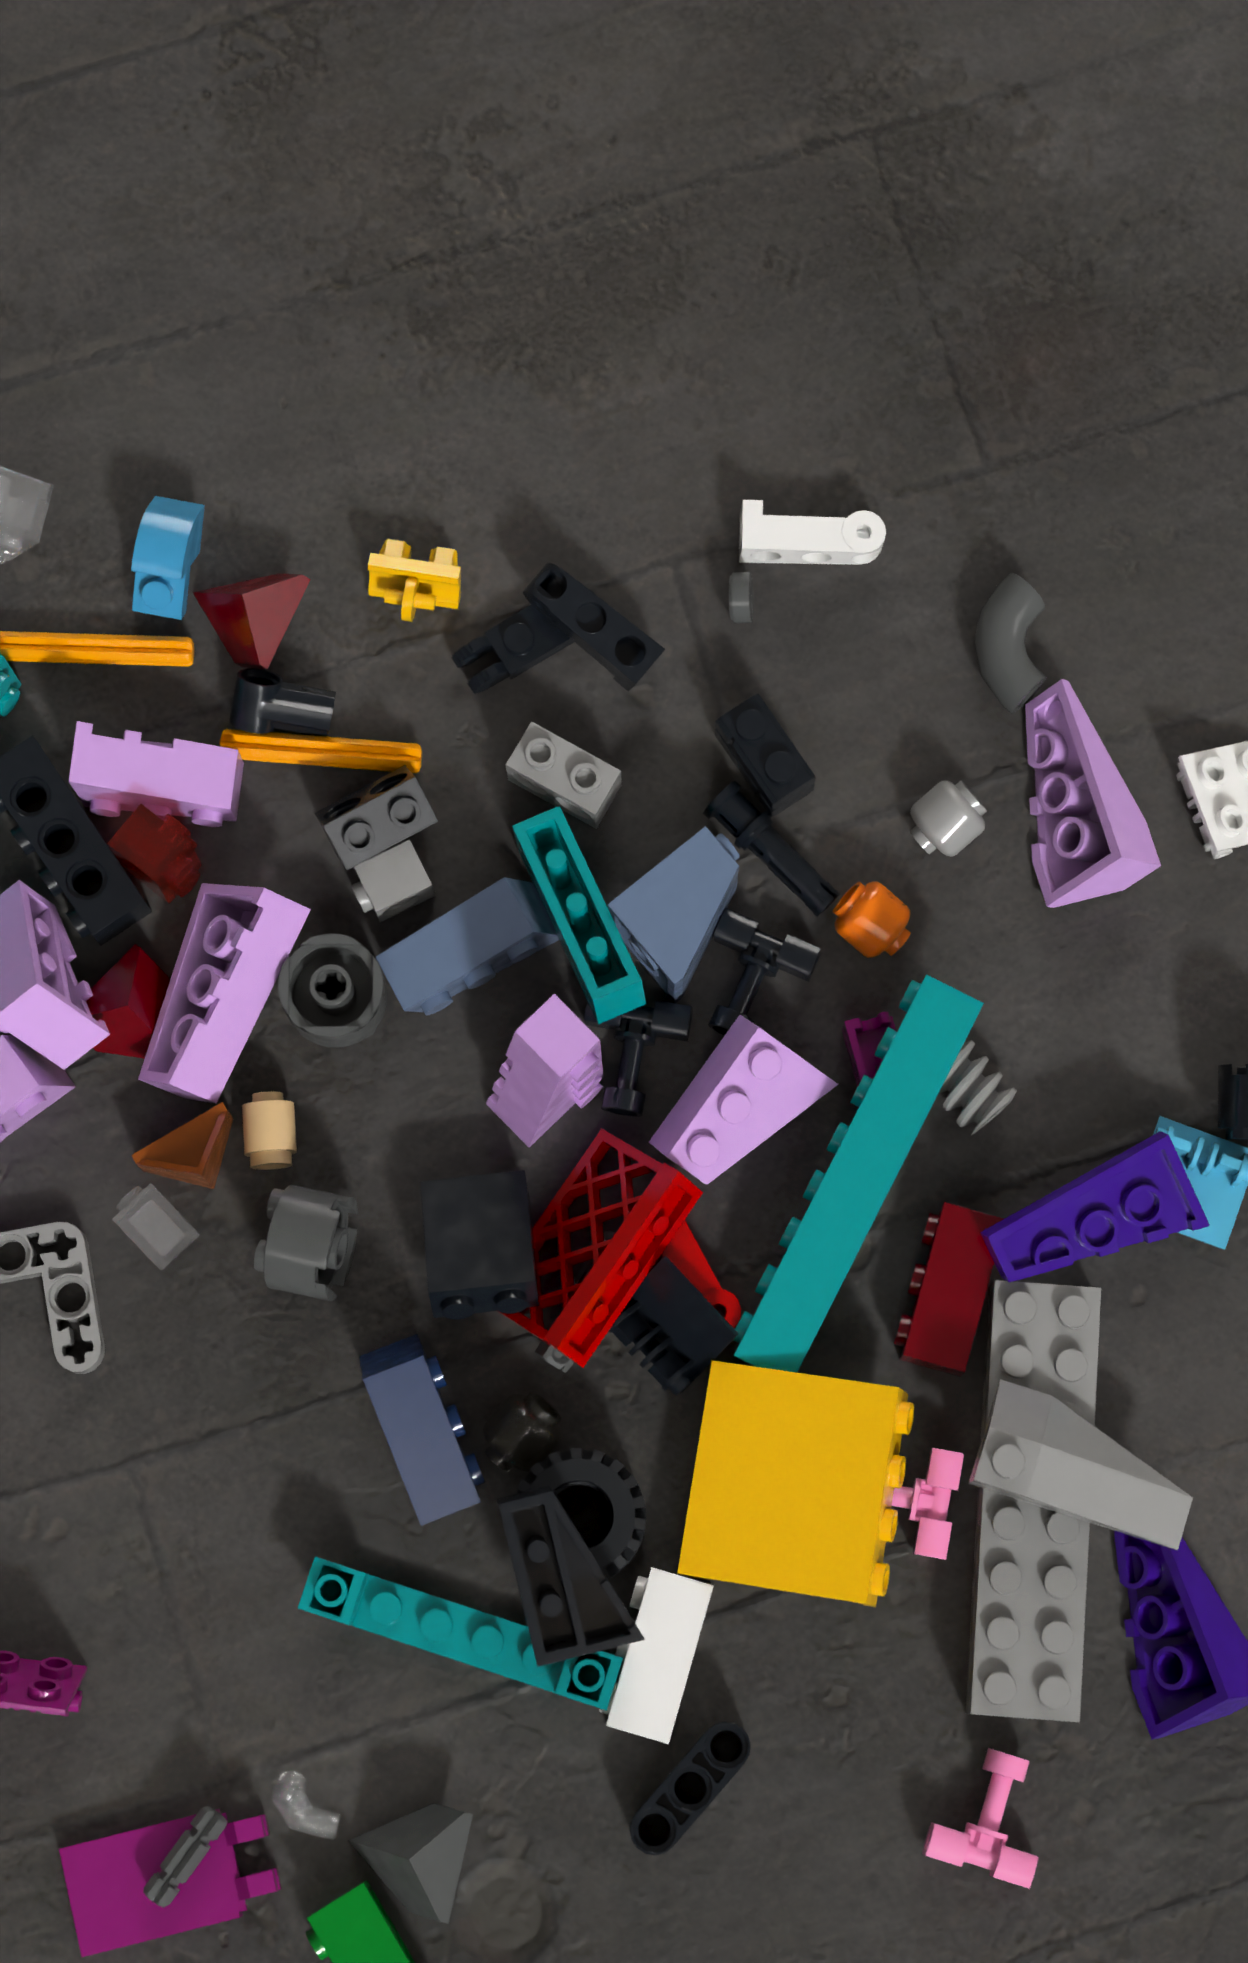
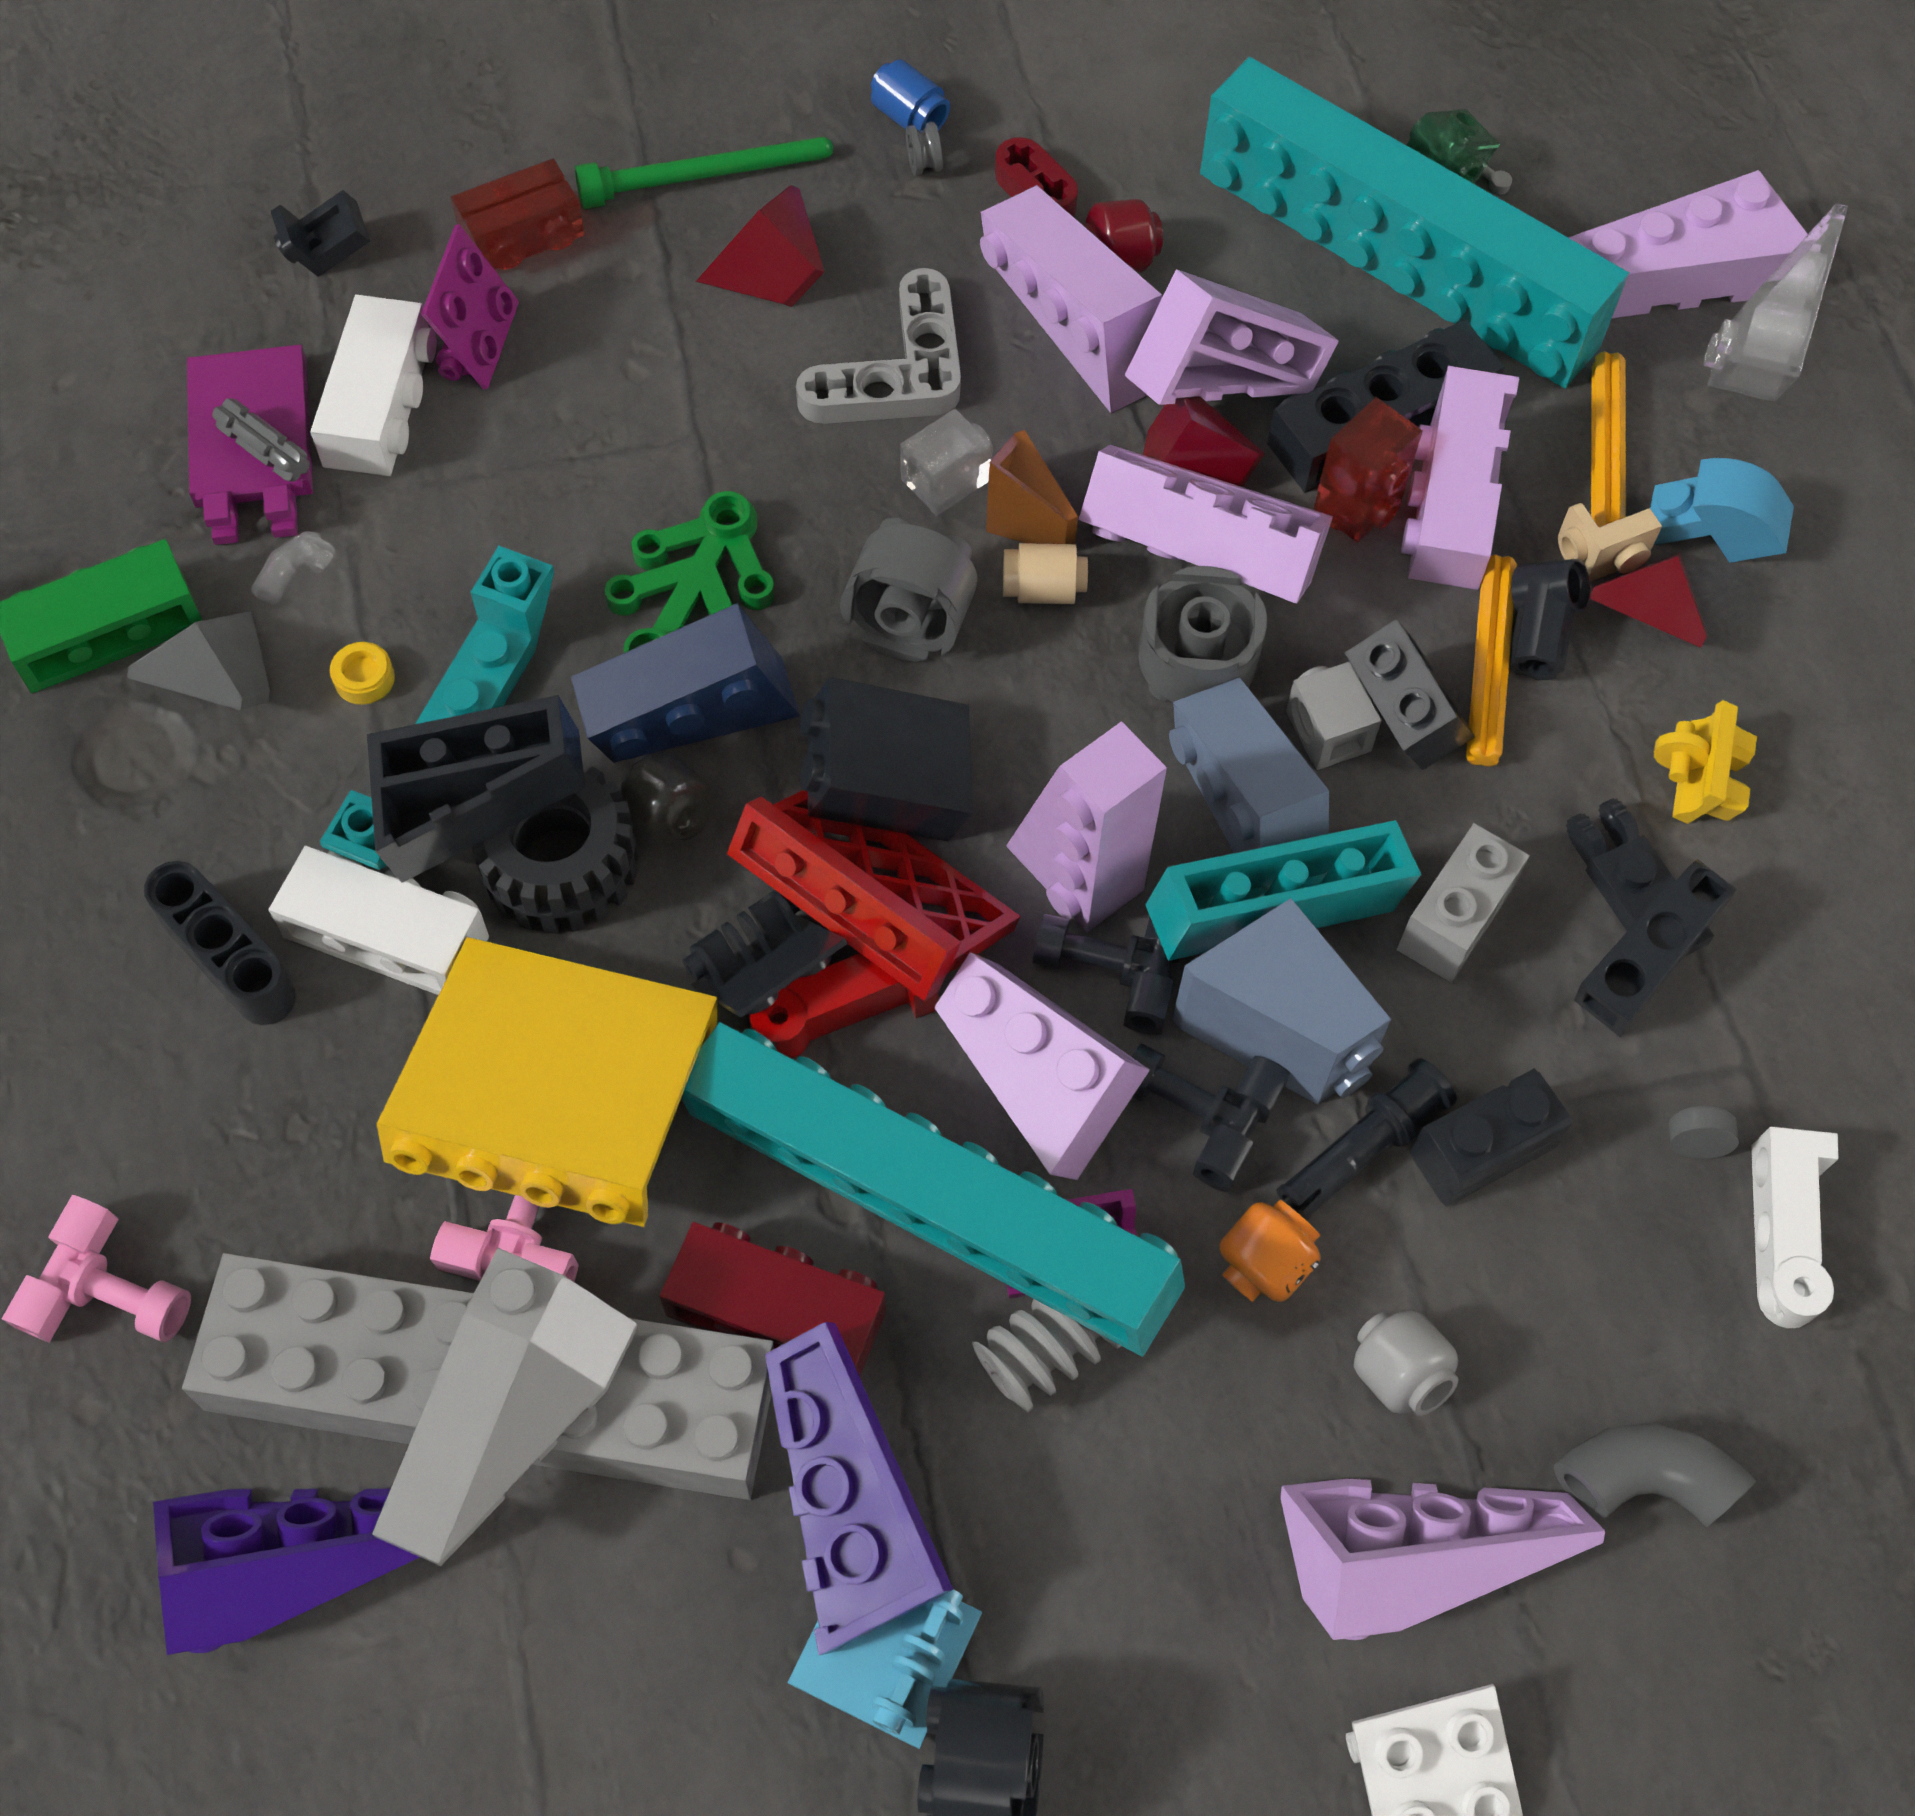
camera: 90 degrees right, 15 degrees down
none -> white brick [310,294,437,476]
none -> yellow tile [330,642,395,705]
none -> green plant [604,491,775,653]
none -> tan bracket [1558,503,1662,582]

